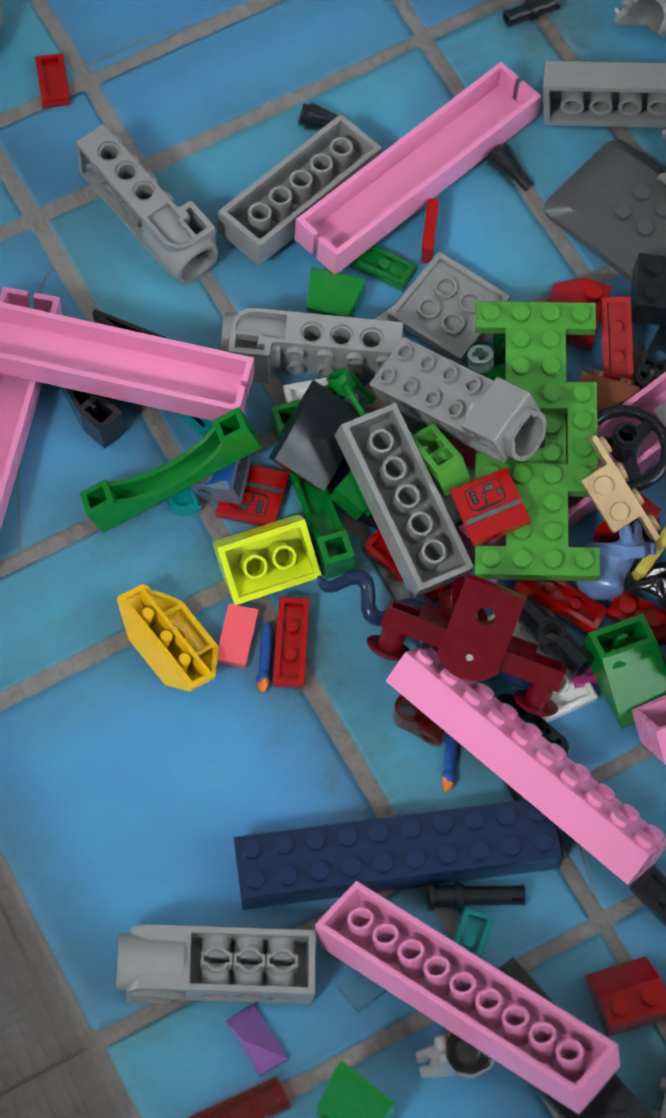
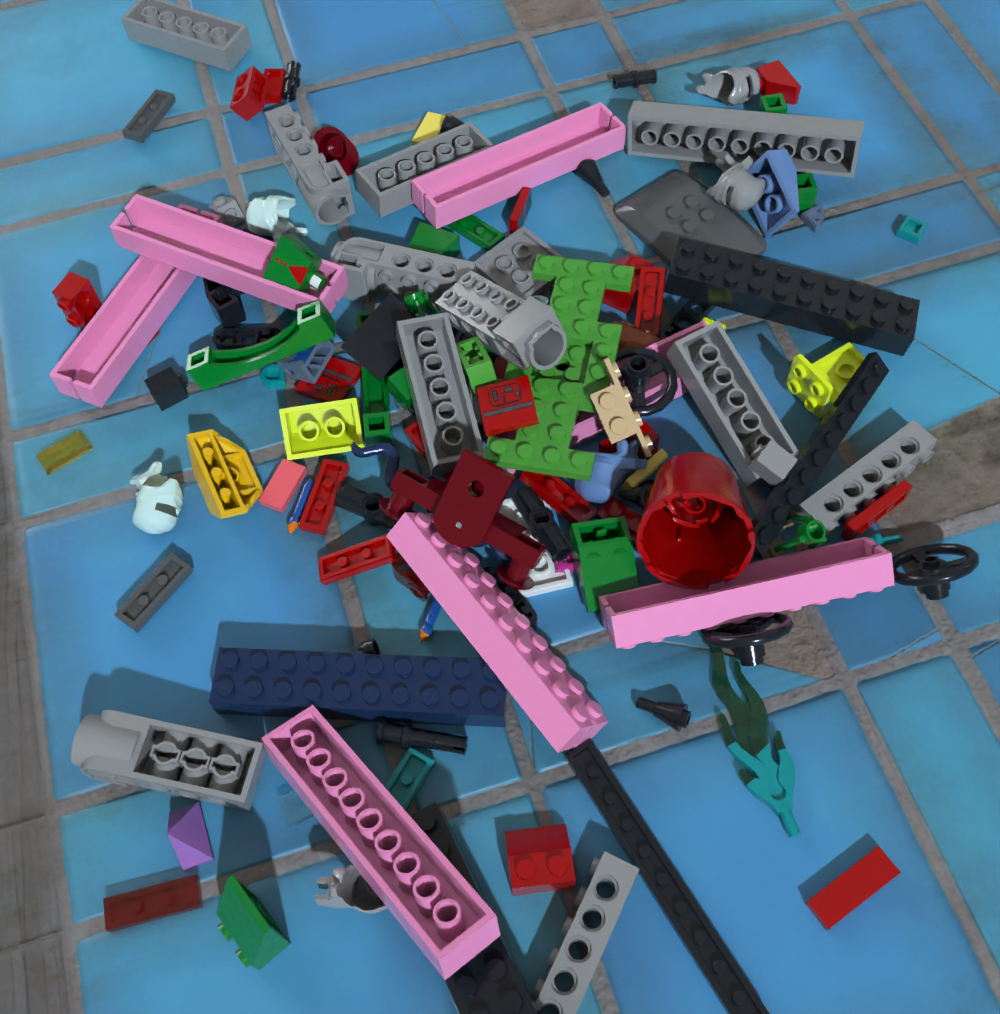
camera: 15 degrees right, 5 degrees down
none -> dark grey plate [114,553,194,633]
none -> light aqua piece [129,461,183,534]
none -> black brick [144,366,188,411]
none -> light grey bracket [207,196,245,227]
none -> black beam [213,328,281,350]
none -> red brick [230,66,269,121]
none -> light aqua piece [246,195,308,243]
none -> green torso [263,235,327,292]
none -> black pin [282,61,301,102]
none -> dark red piece [314,126,359,176]
none -> red tile [318,534,397,585]
none -> black piece [334,483,398,529]
none -> black hinge [357,638,380,654]
none -> light yellow tile [412,112,446,146]

